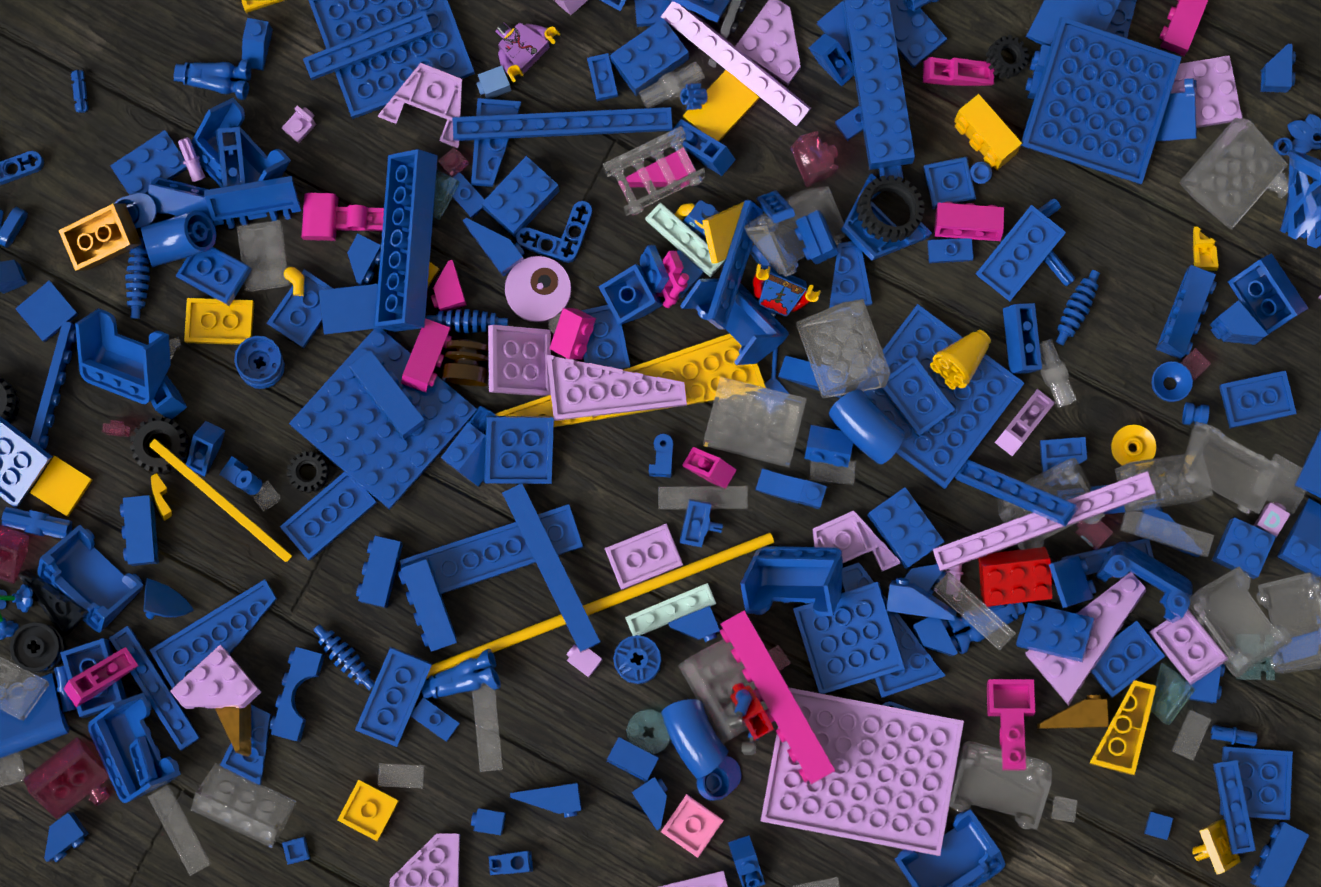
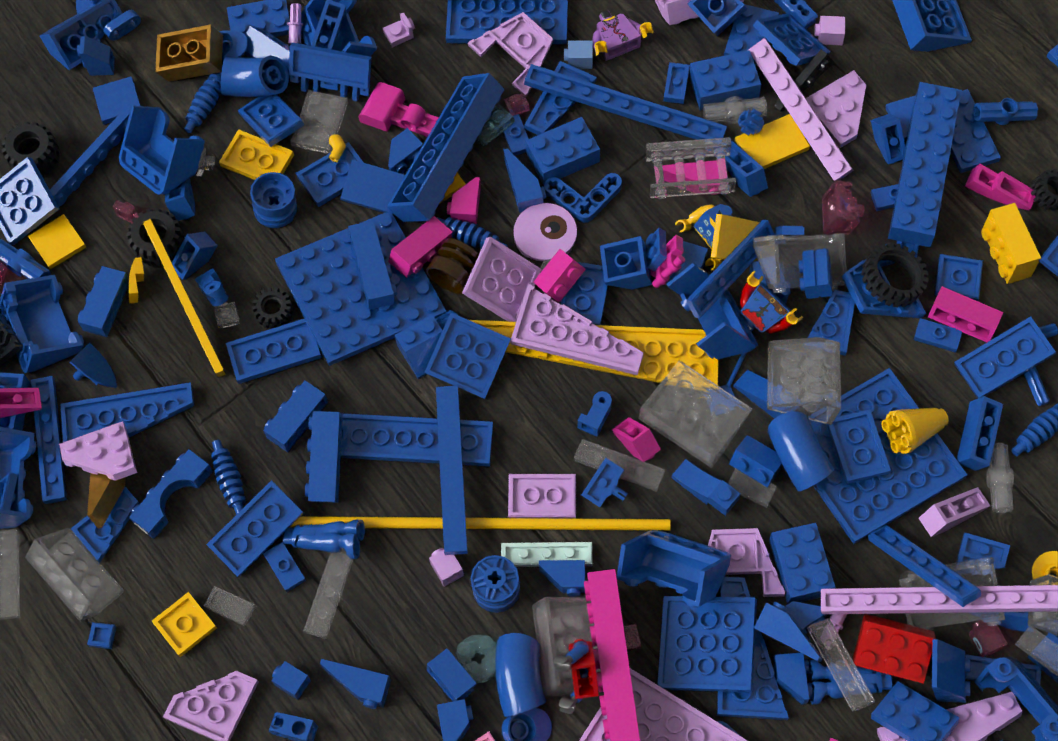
camera: 20 degrees right, 15 degrees down
light aqua tile [645,202,725,278] -> none
blue plate [970,162,992,184] -> none

